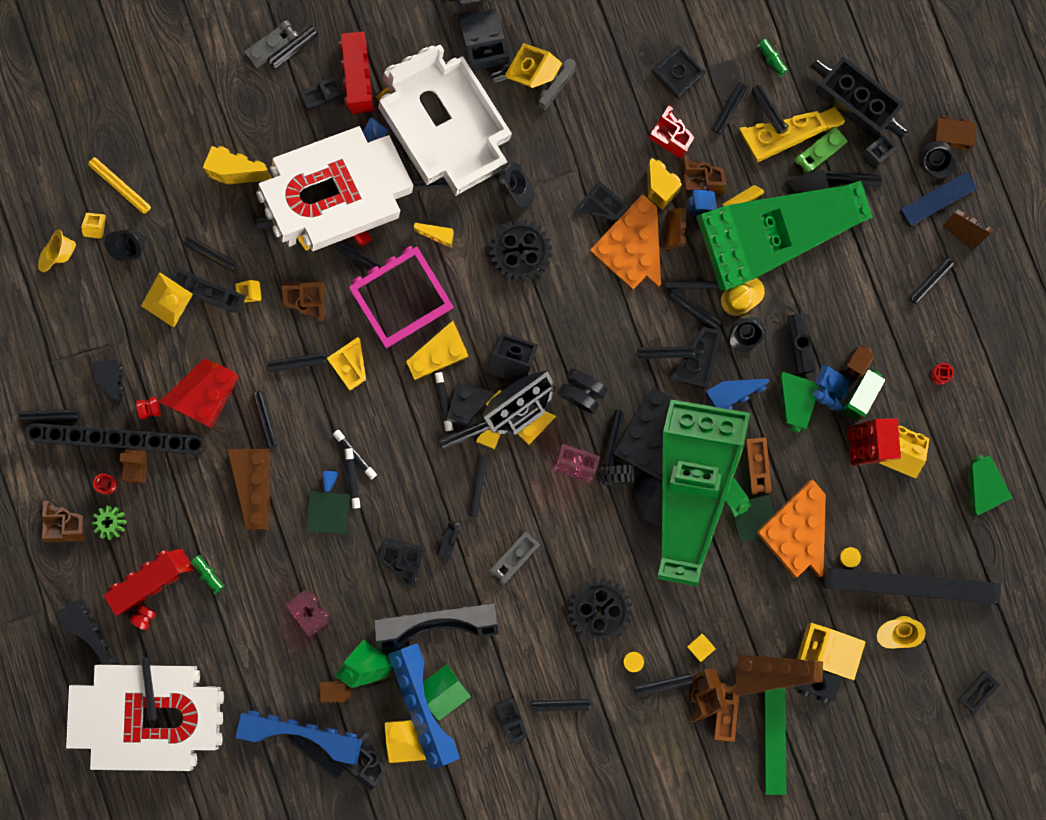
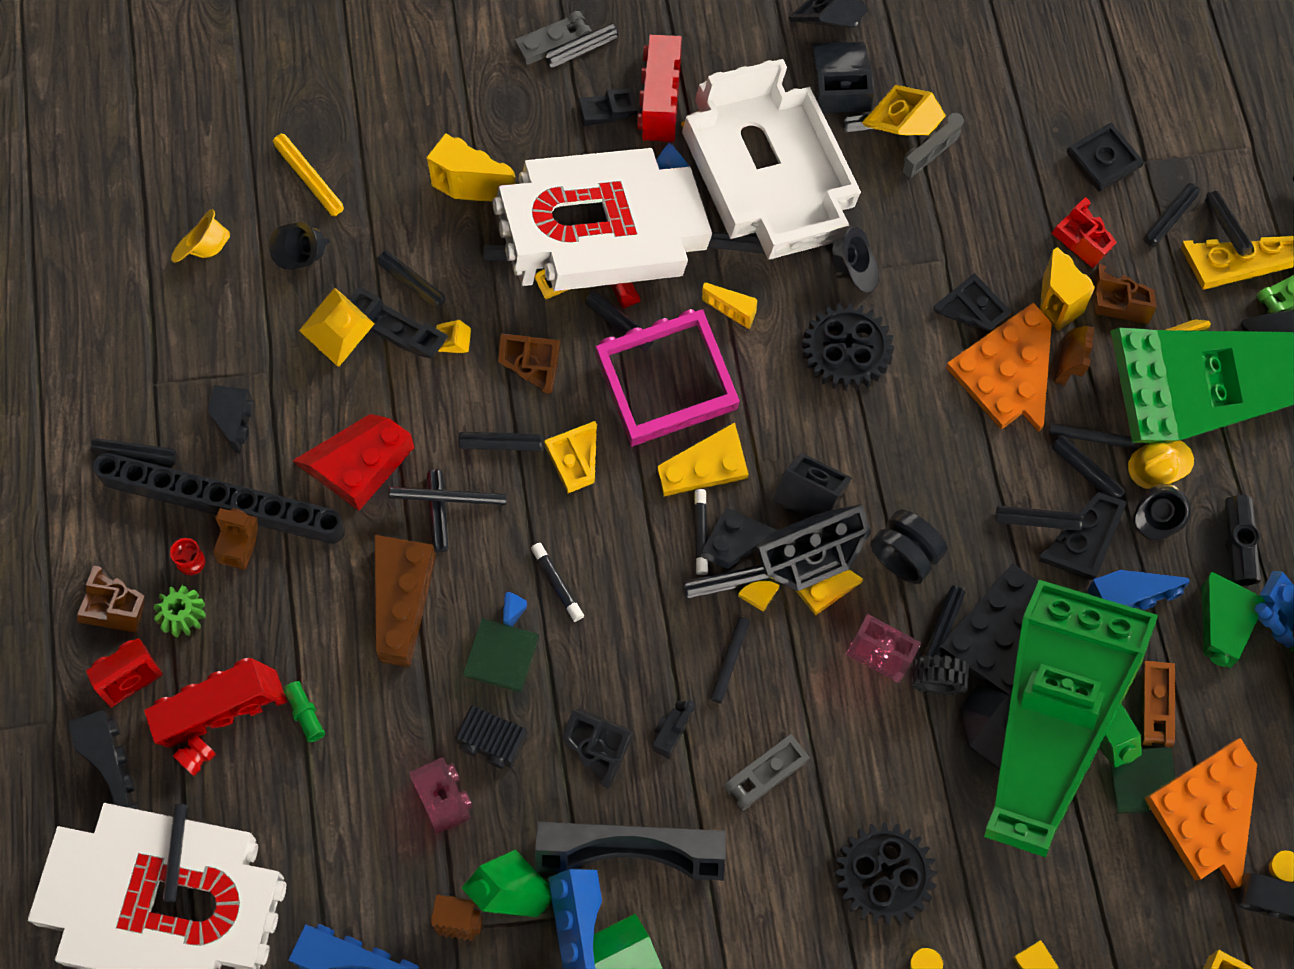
camera: 15 degrees right, 15 degrees down
yellow slope [81,213,106,238] -> none
red wheel [136,396,161,420] -> none
black bar [344,448,360,509] -> none
blue slope [687,190,717,218] -> none
green pin [757,39,789,77] -> none
none -> red slope [86,638,163,708]
none -> black bar [389,487,506,505]
none -> black brick [455,705,528,769]

